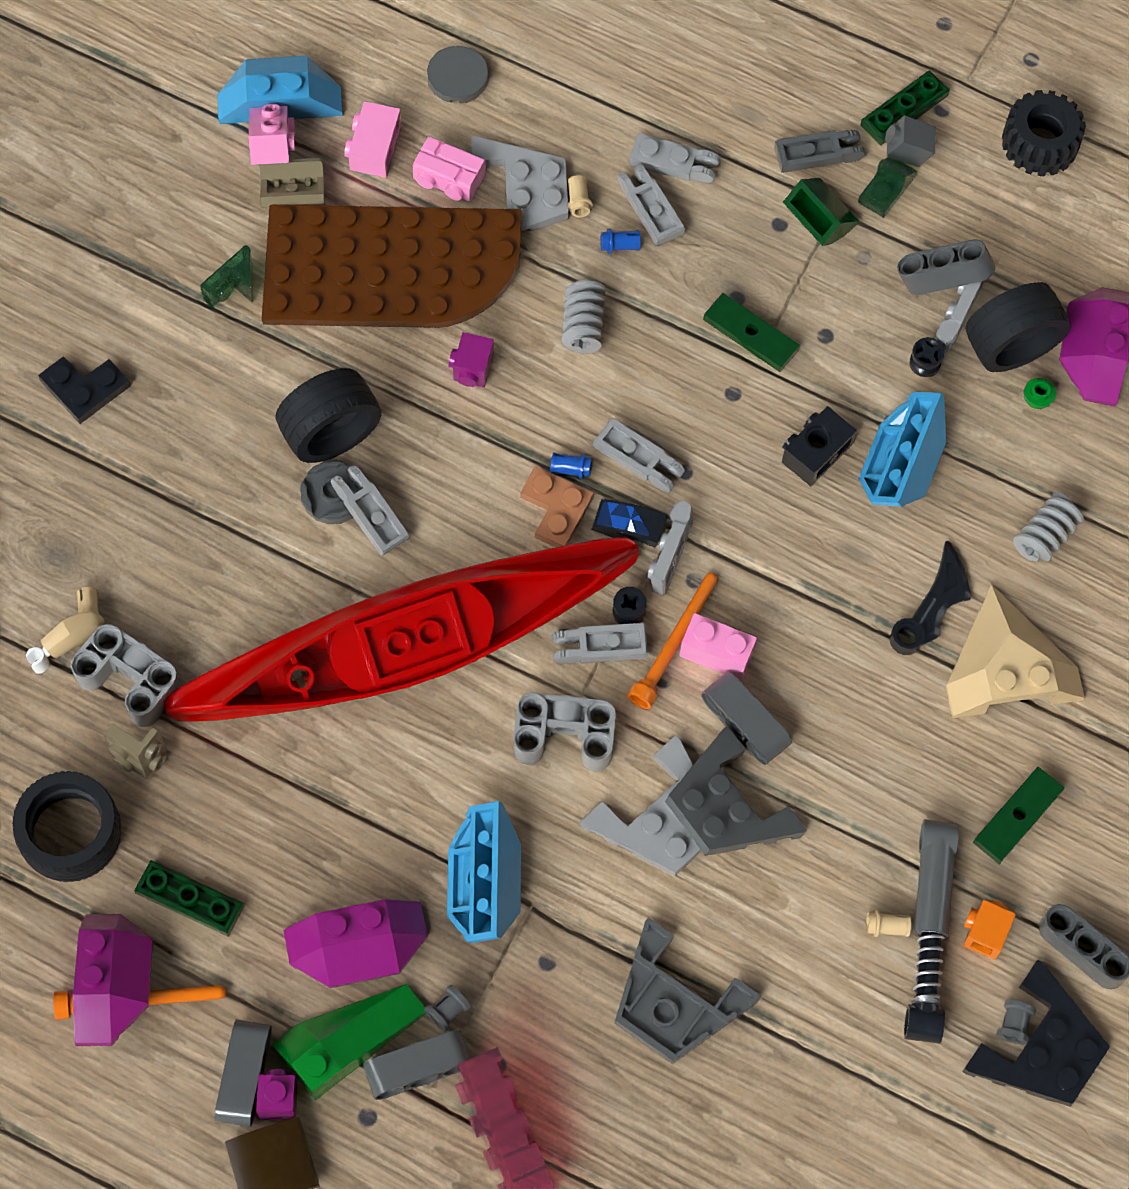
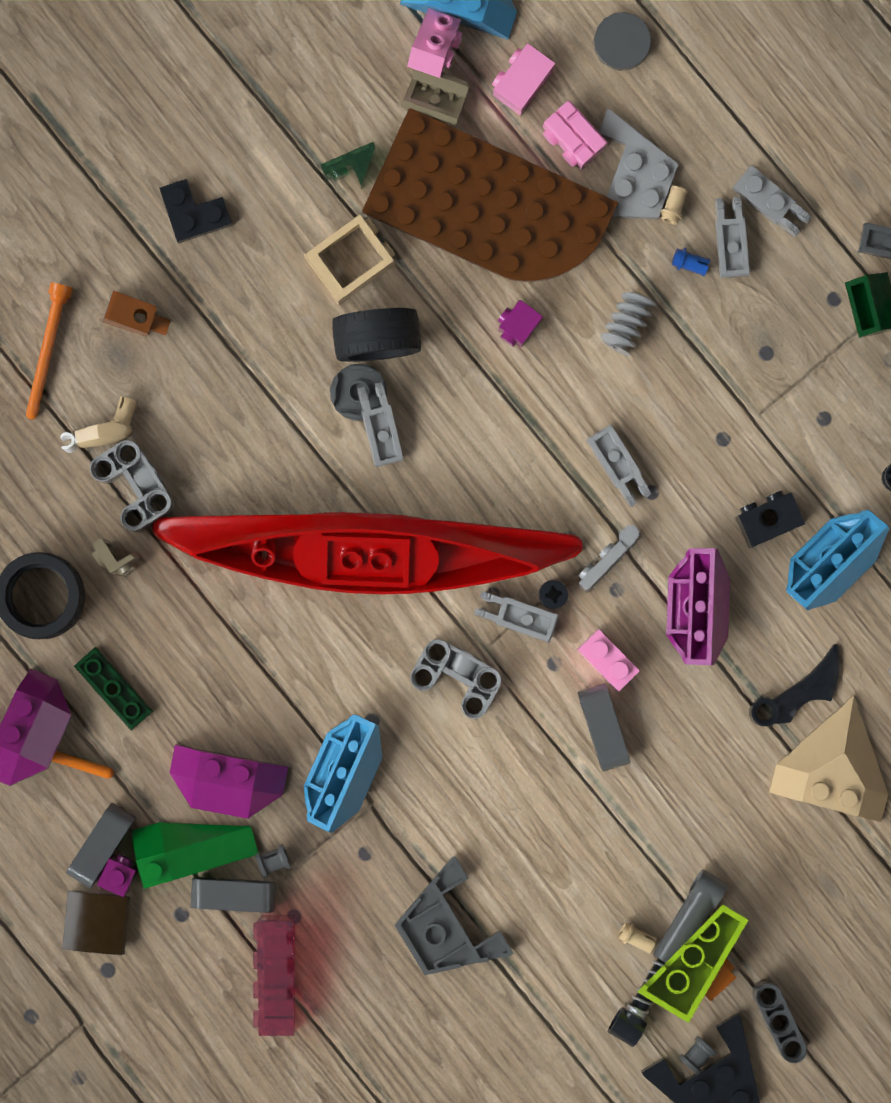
camera: 20 degrees right, 20 degrees up
nougat plate [520,466,594,547] -> none
blue pin [550,452,592,479] -> none
light grey wing [580,735,702,877] -> none
slope [591,499,668,548] -> none
orange piece [627,573,718,710] -> none
dark grey wing [665,726,807,856] -> none
dark green tile [703,293,800,372] -> none
dark green tile [972,767,1065,865] -> none
none -> dark orange torso [103,290,171,337]
none -> tan window [304,215,395,305]
none -> lime wedge [637,905,748,1023]
none -> magenta wedge [666,548,730,666]

